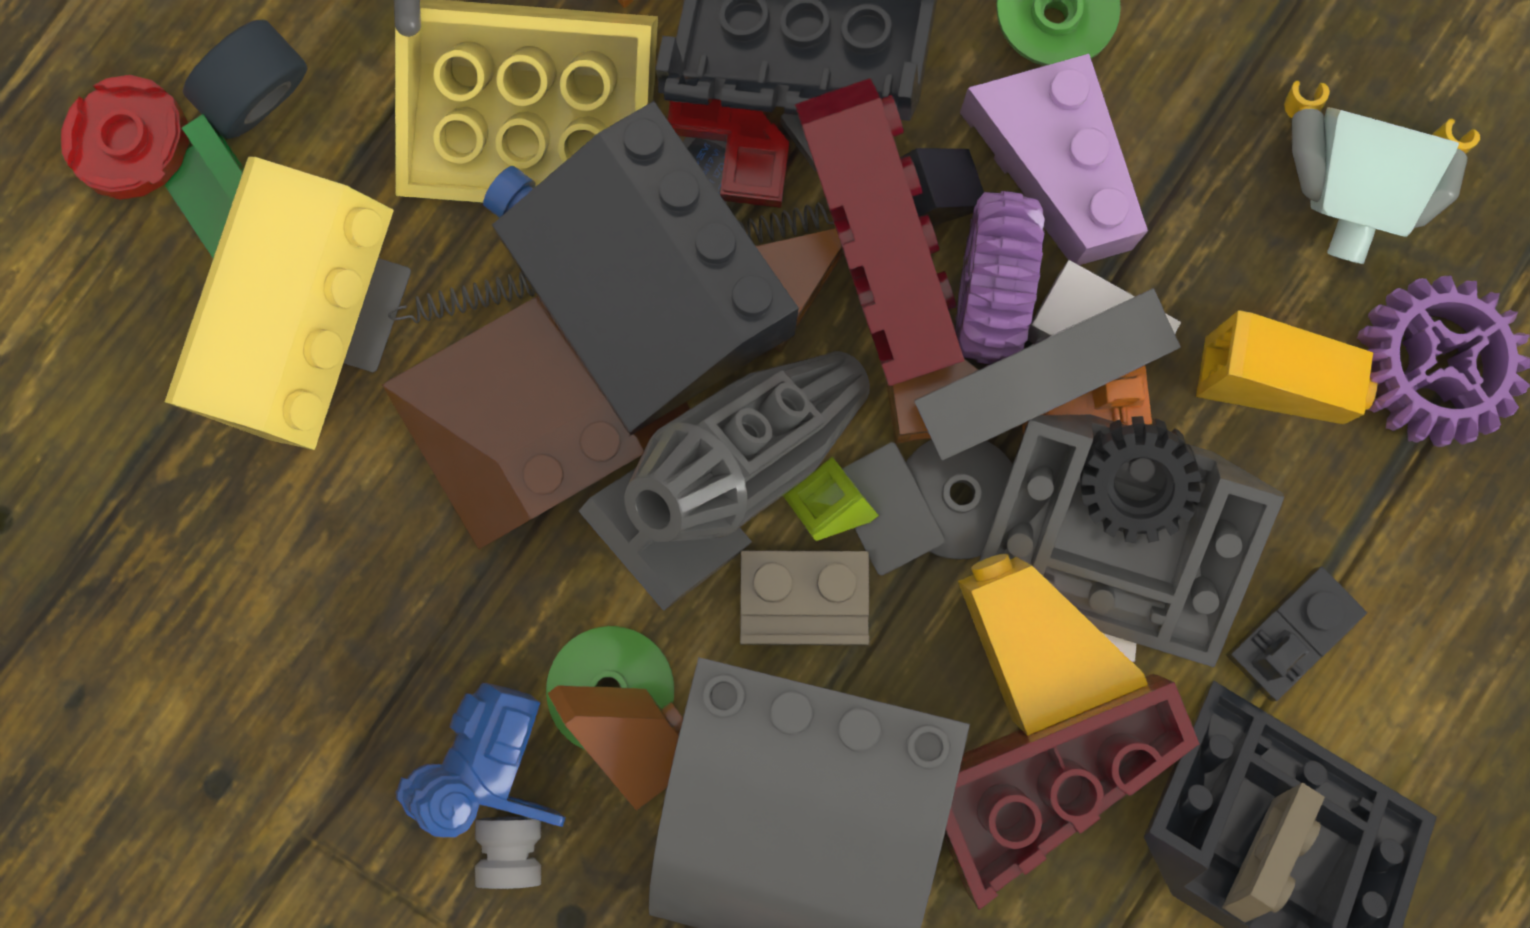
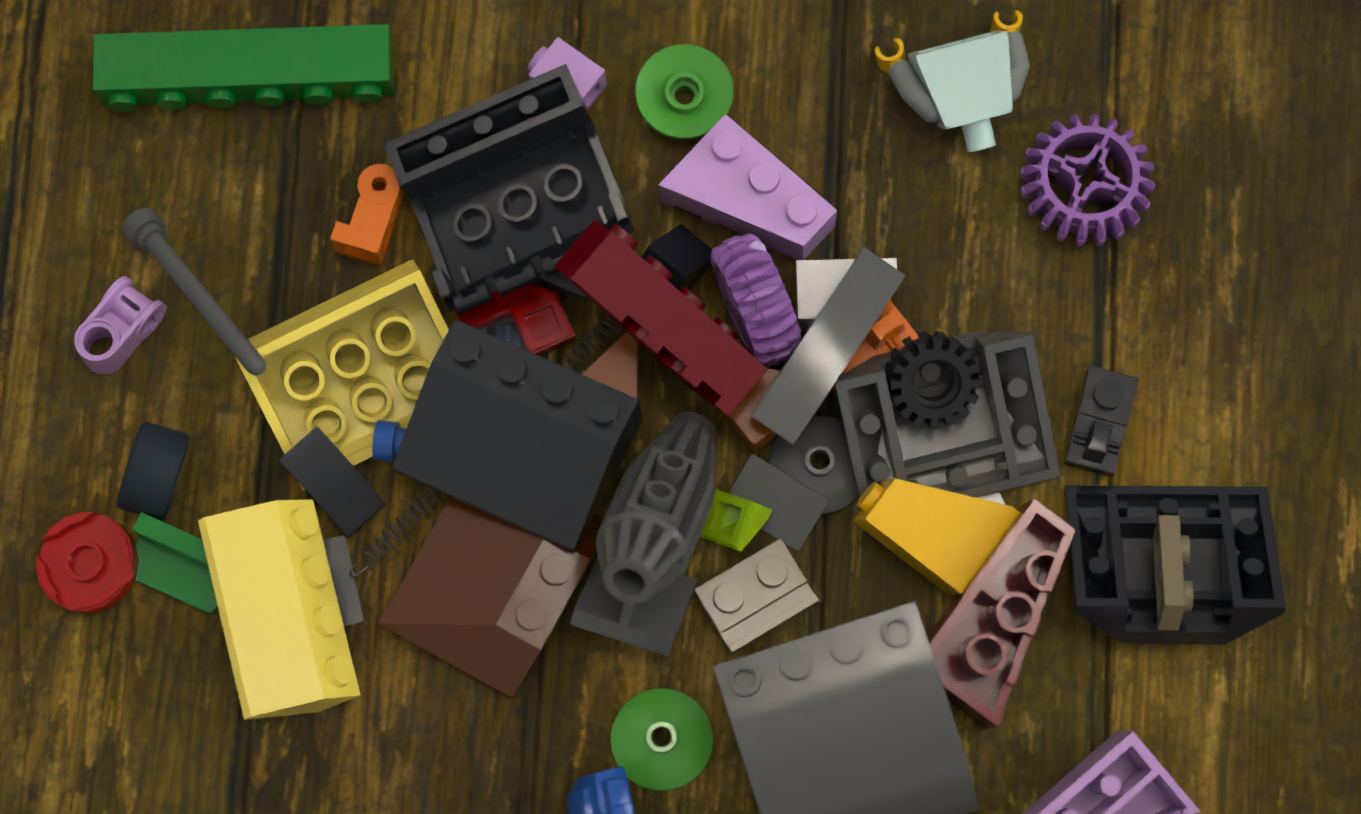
camera: 25 degrees left, 5 degrees down
dark orange slope [547,685,683,811] -> none
yellow slope [1196,310,1378,425] -> none
none -> black slope [279,426,386,538]

